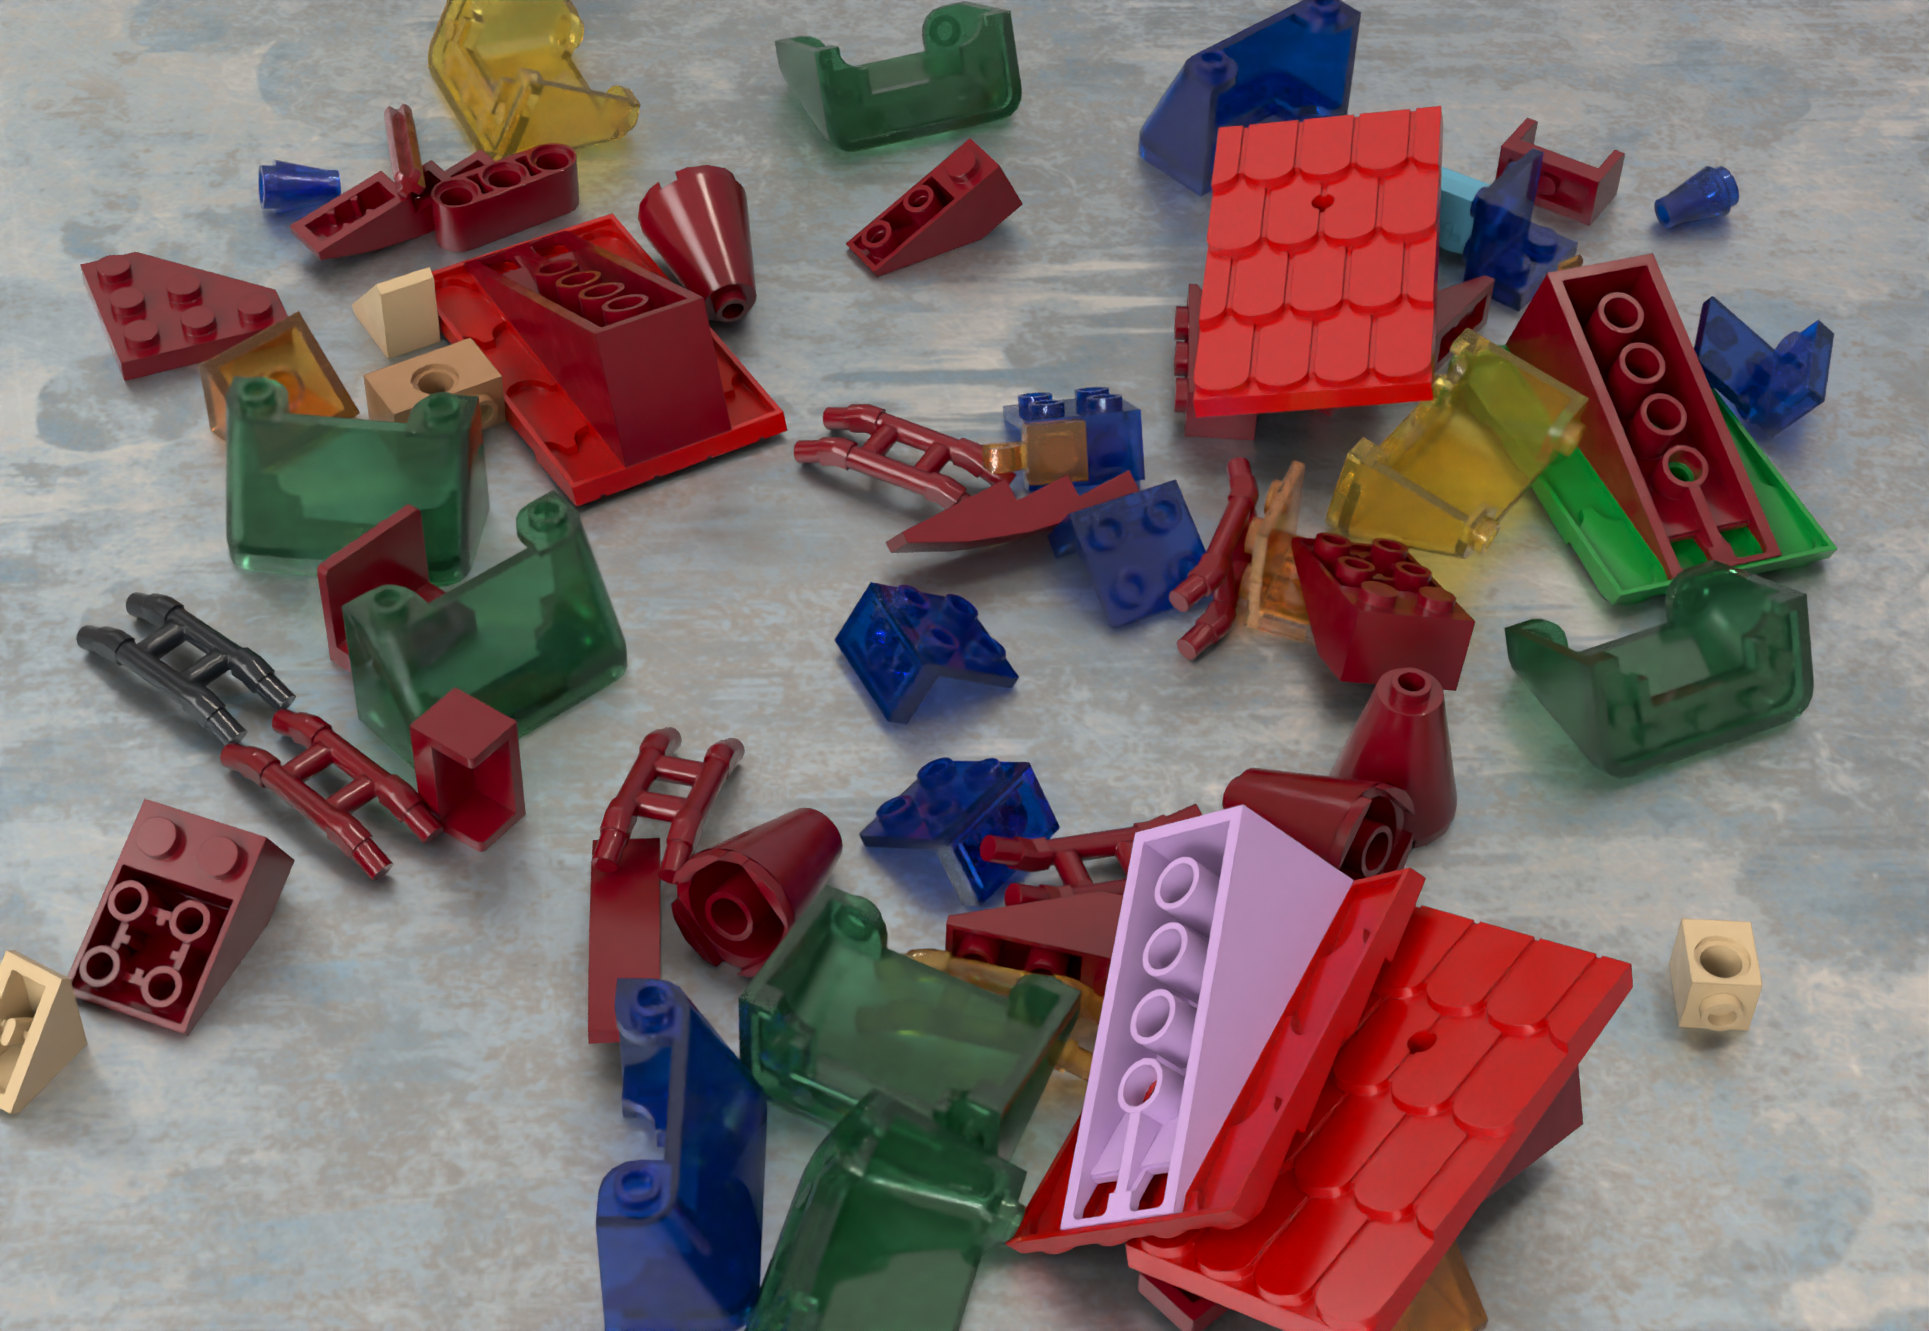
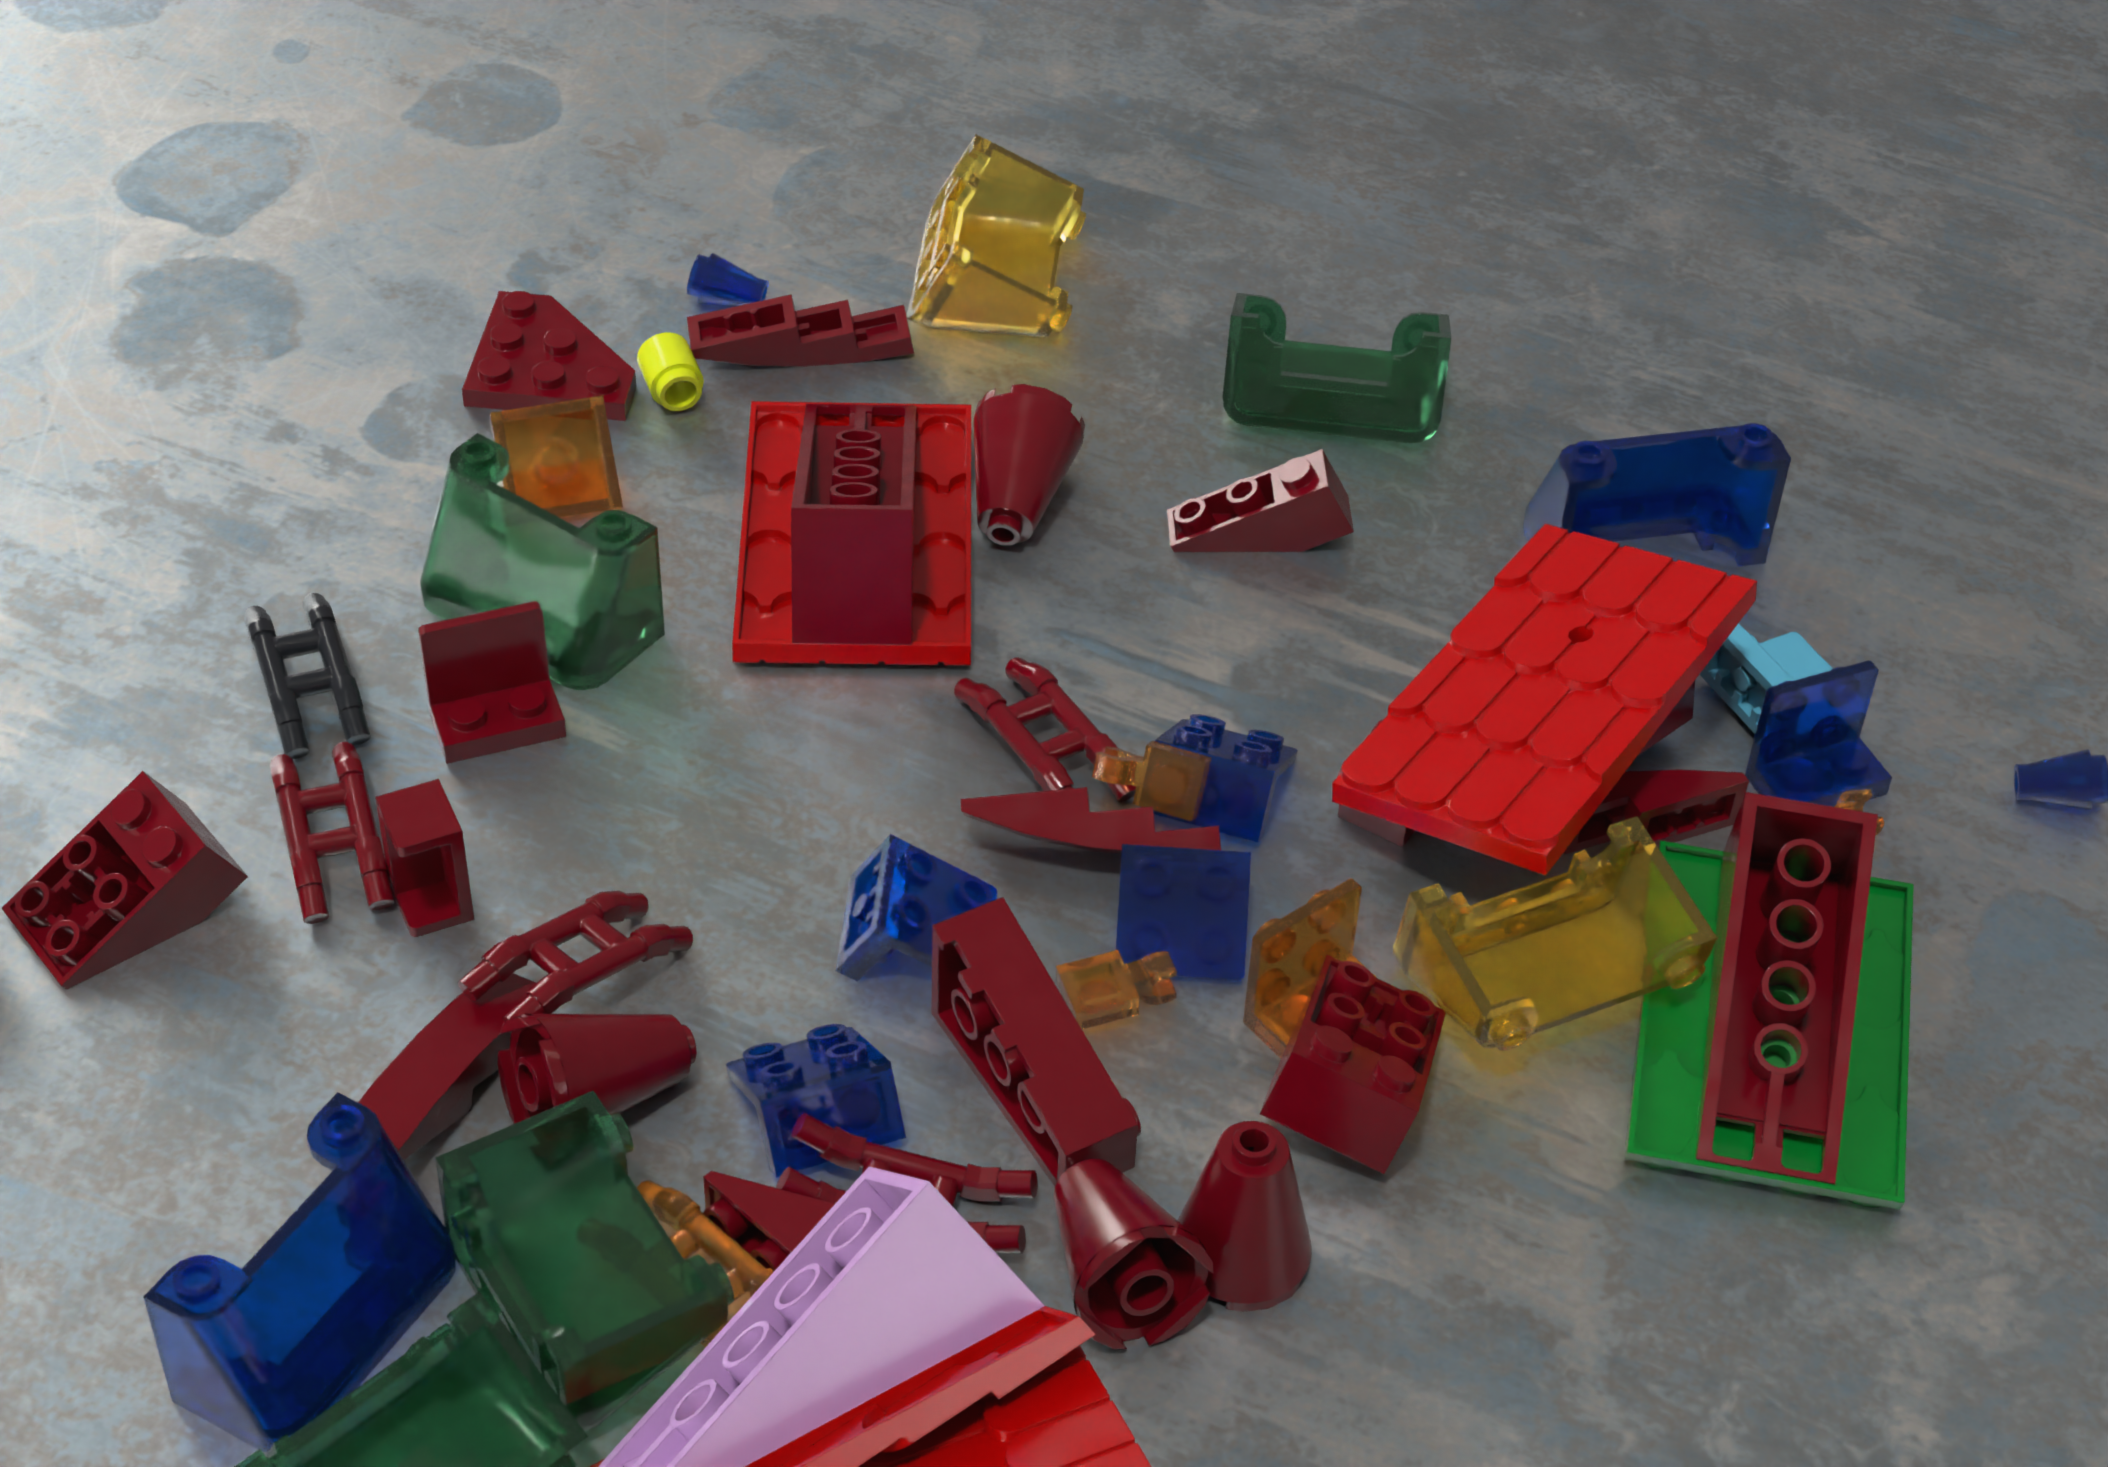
camera: 30 degrees right, 0 degrees up
clear green windscreen [342,490,628,769] -> none
tan slope [352,267,441,359] -> none
medium nougat brick [363,338,506,460] -> none
dark red axle [384,104,426,198] -> none
dark red beam [431,143,580,252] -> none
dark red piece [1169,457,1266,660] -> none
dark red panel [1494,118,1625,226] -> none
clear green windscreen [1505,559,1814,779] -> none
clear blue bracket [1694,296,1834,438] -> none
none -> neon yellow brick [637,332,704,411]
none -> dark red wedge [931,897,1141,1186]
none -> clear orange plate [1056,950,1177,1030]

